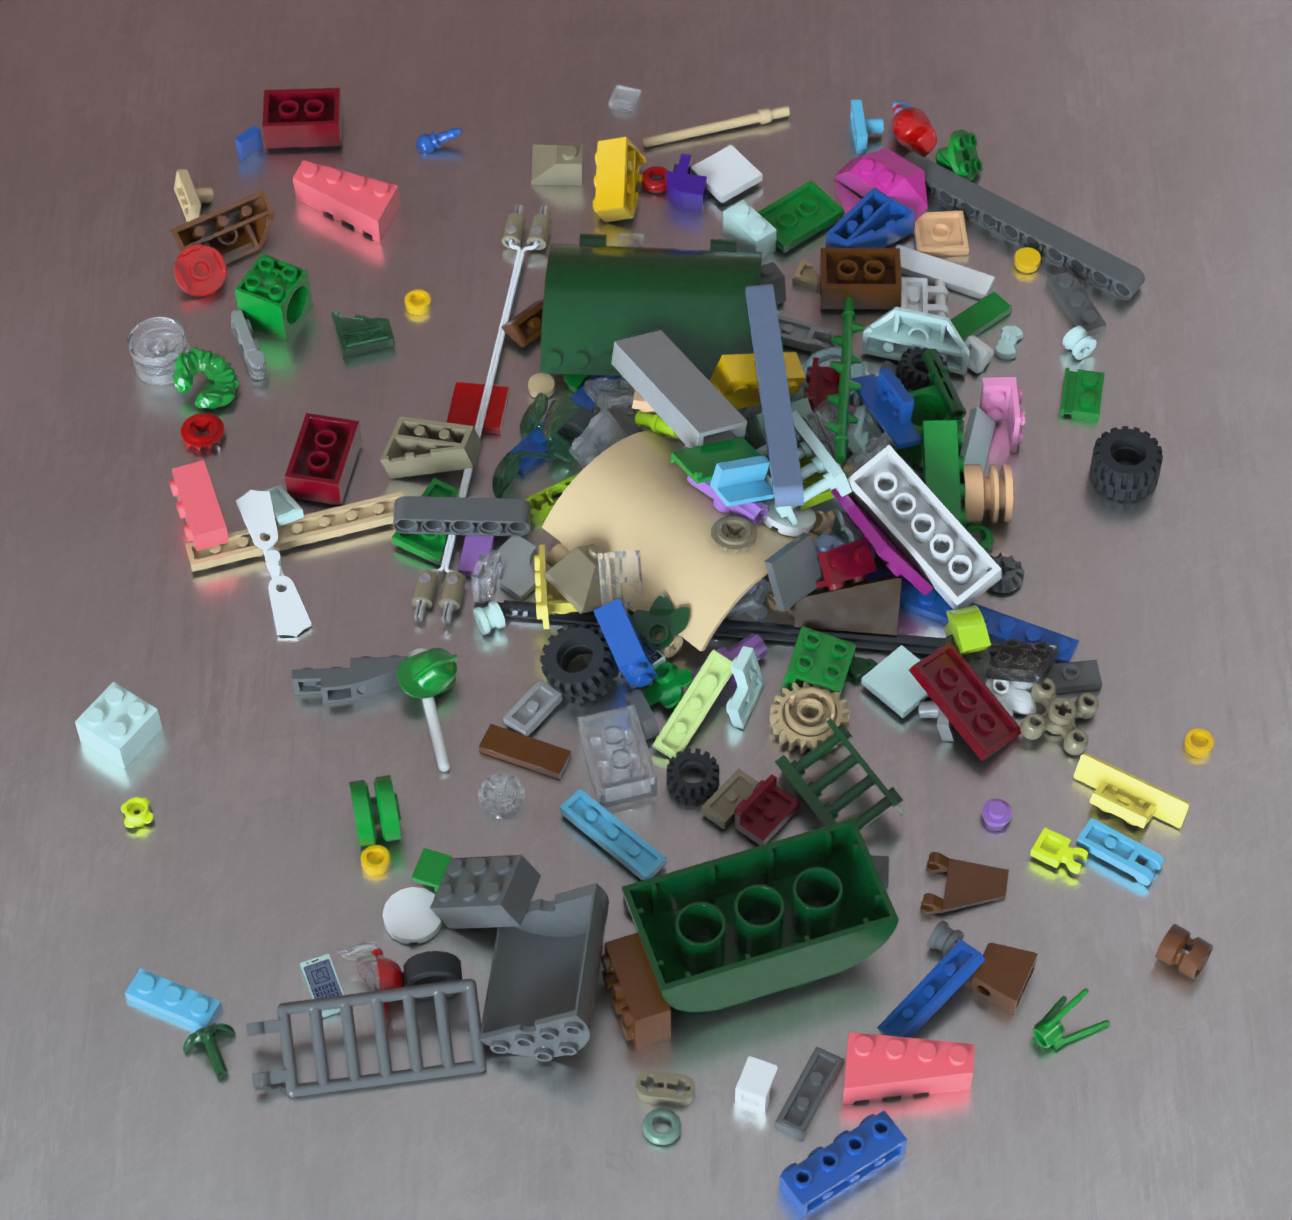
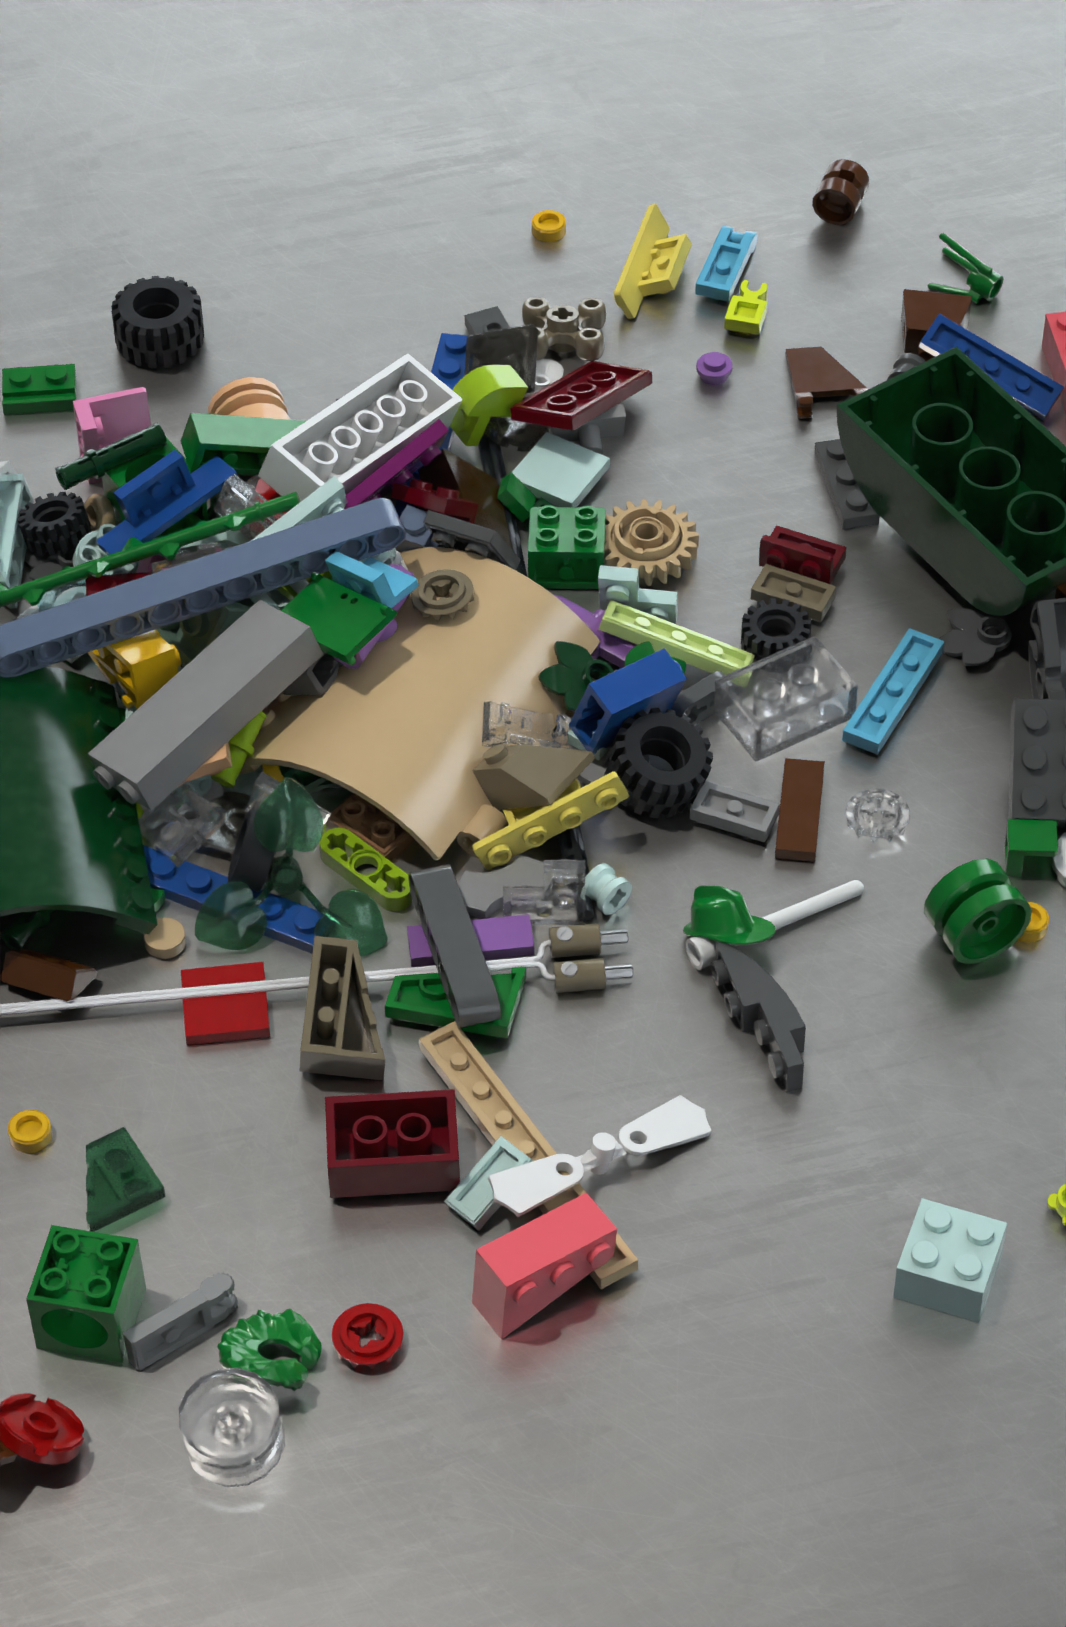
camera: 105 degrees left, 5 degrees down
dark green fence [775,718,905,831] -> none
none -> green tile [497,472,536,522]

